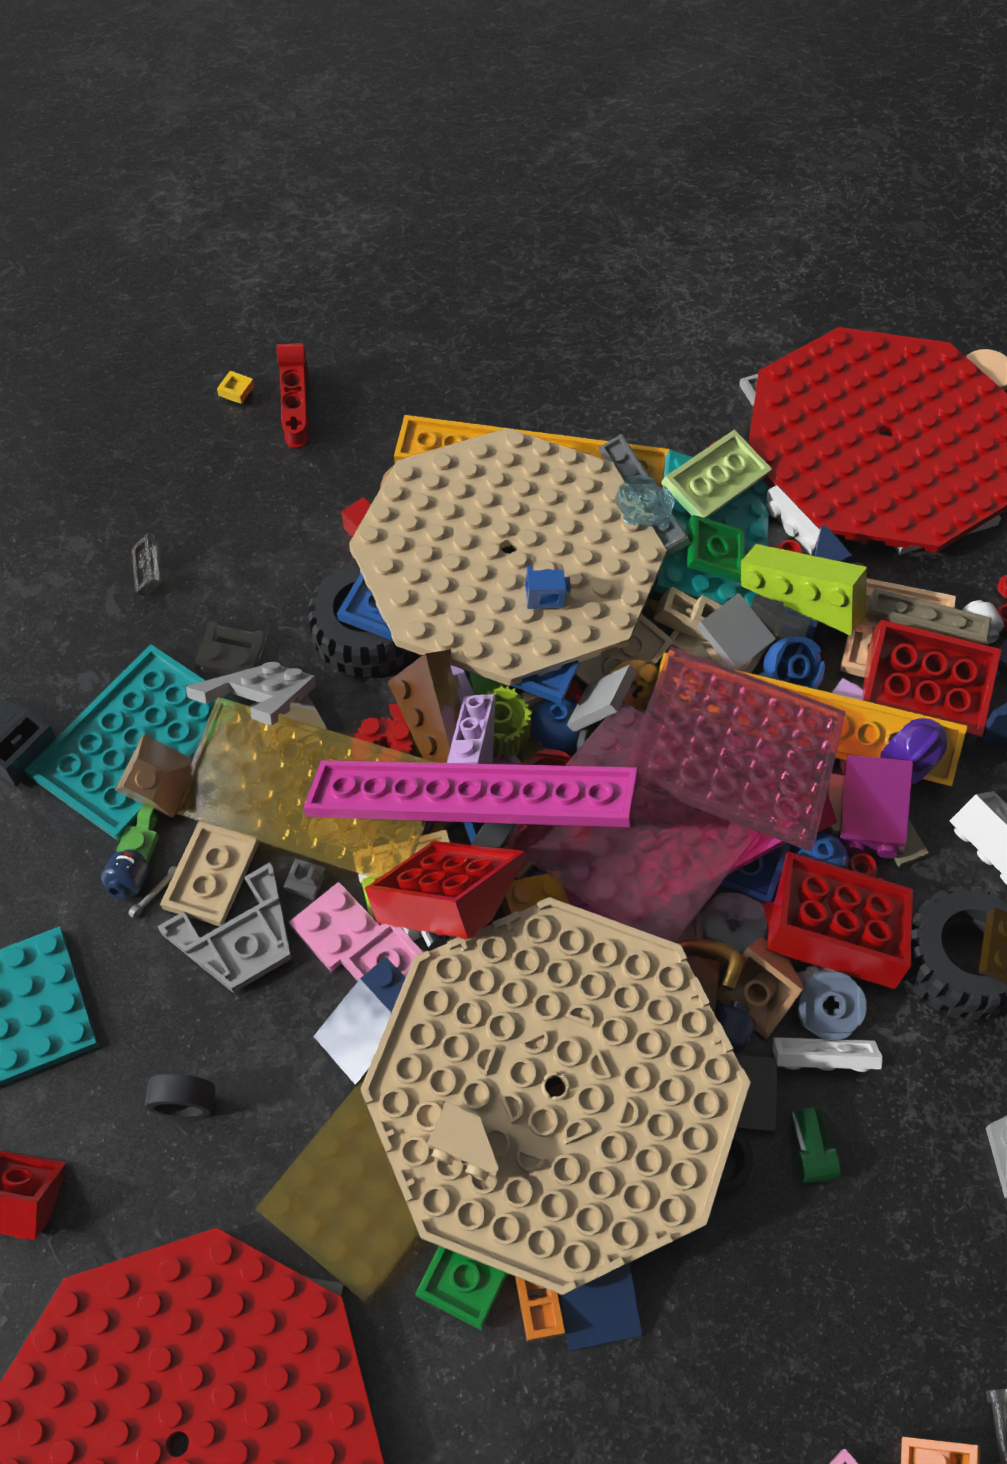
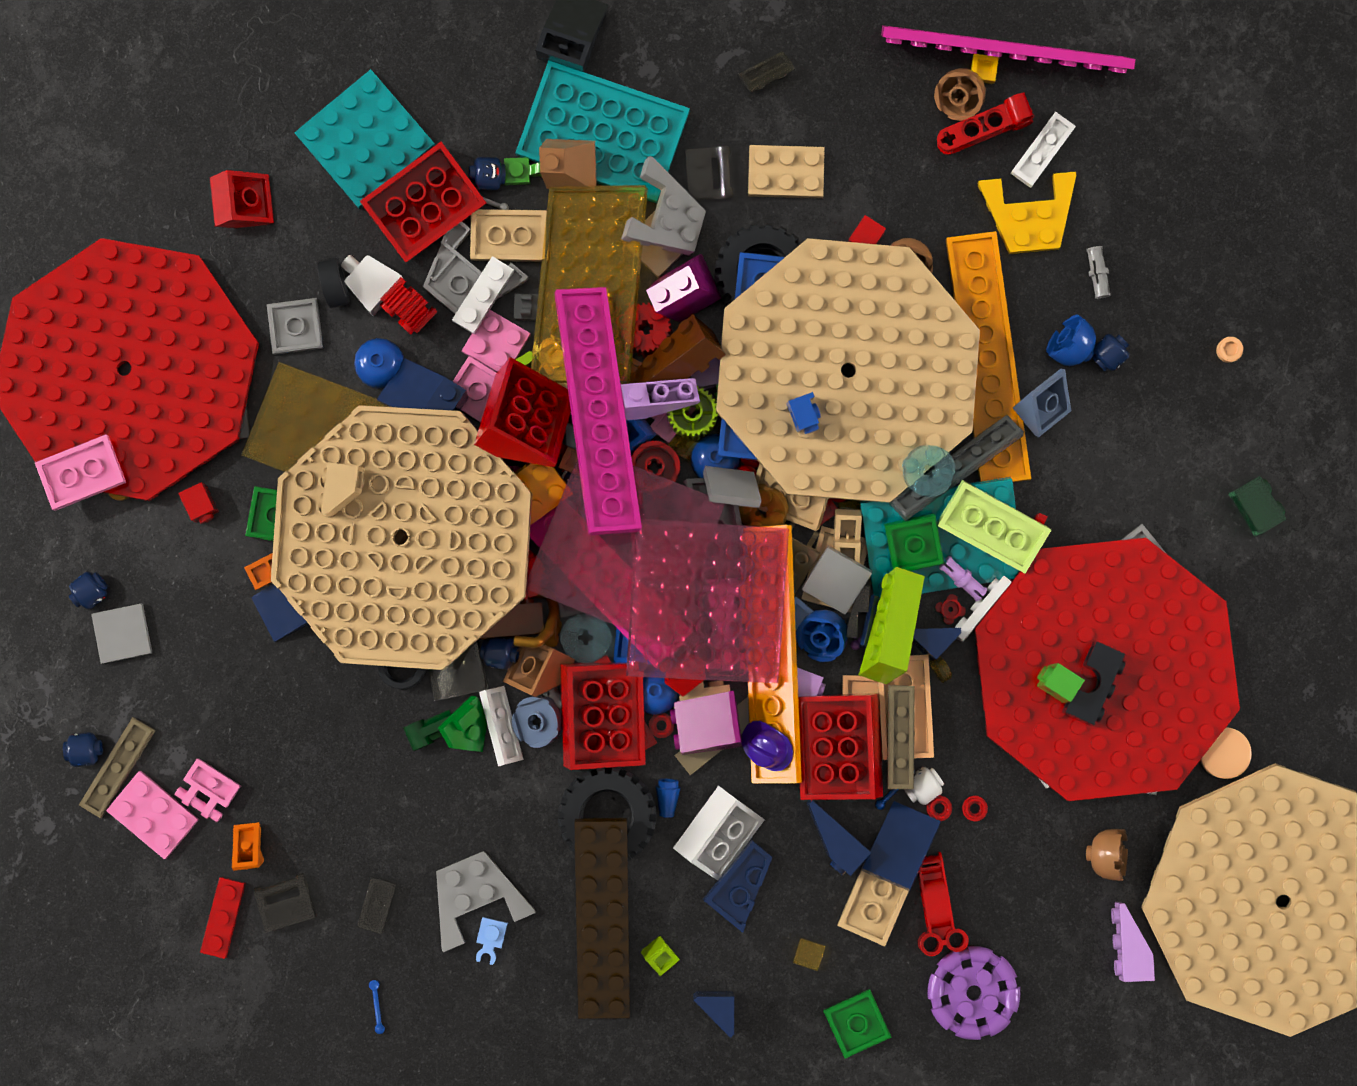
camera: 75 degrees right, 25 degrees up
none -> red brick [179,482,219,524]
none -> light grey tile [267,298,324,355]
none -> white torso [341,255,403,316]
none -> blue cylinder [354,338,404,389]
none -> red slope [360,141,486,263]
none -> red brick [380,277,438,335]
none -> green plate [438,696,487,752]
none -> white plate [452,256,514,334]
none -> magenta slope [646,254,722,322]
none -> blue cone [656,779,681,817]
none -> tan plate [748,145,824,199]
none -> dark pink plate [881,25,1136,73]
none -> medium nougat cylinder [934,68,986,121]
none -> lavender pin [939,556,987,601]
none -> yellow wing [978,172,1076,254]
none -> white plate [1010,112,1076,188]
none -> sand blue slope [1013,368,1071,437]
none -> bright green brick [1037,663,1085,703]
none -> blue cylinder [1046,315,1096,366]
none -> black arch [1062,641,1126,725]
none -> light grey pin [1086,246,1111,299]
none -> dark blue head [1092,334,1130,371]
none -> light nougat tile [1216,337,1243,363]
none -> clear green brick [1228,476,1286,537]

